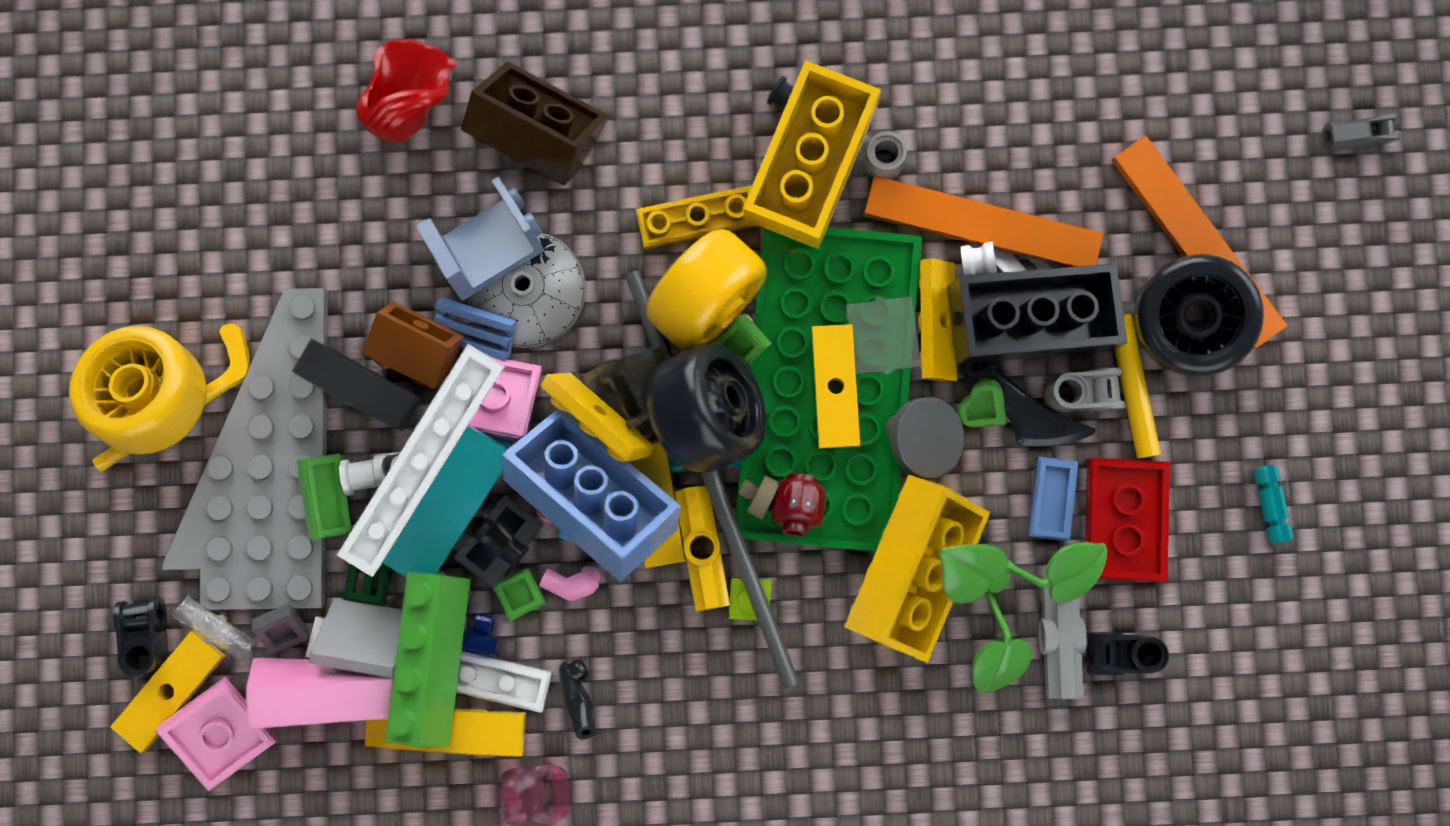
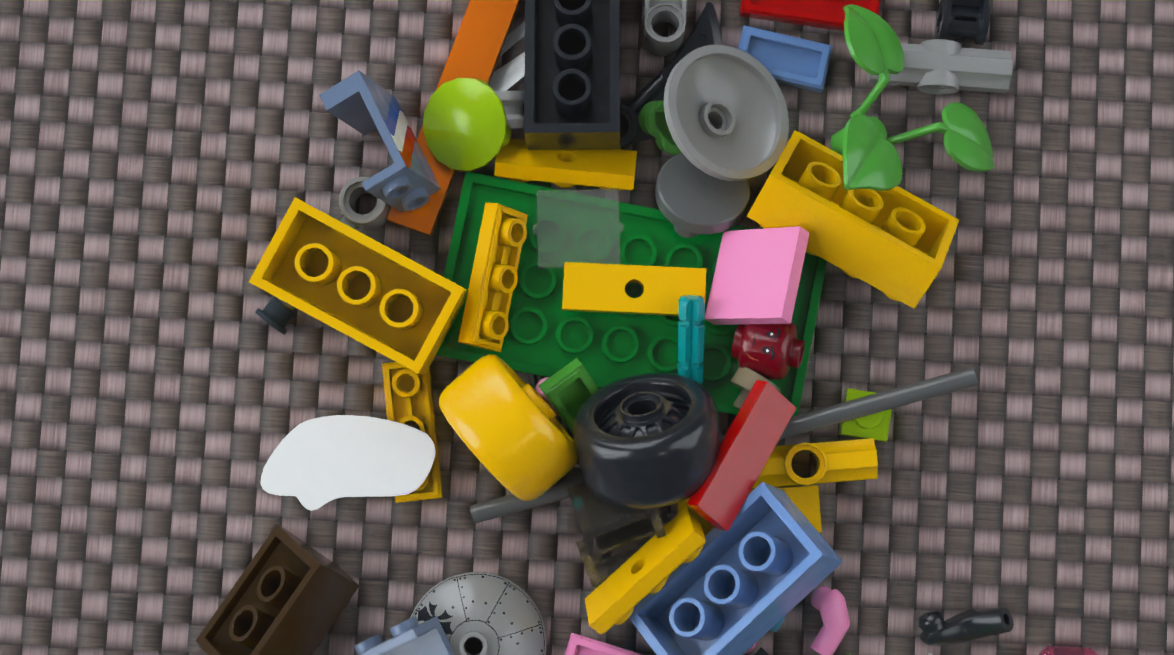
camera: 80 degrees left, 0 degrees up
none -> white sticker [260,415,436,511]
none -> sand blue panel [319,71,441,212]
none -> lime dish [423,78,511,171]
none -> yellow tile [458,203,528,352]
none -> light grey dish [664,45,789,182]
none -> teal axle [677,295,705,385]
none -> red tile [687,380,796,532]
none -> bright pink tile [705,226,809,325]

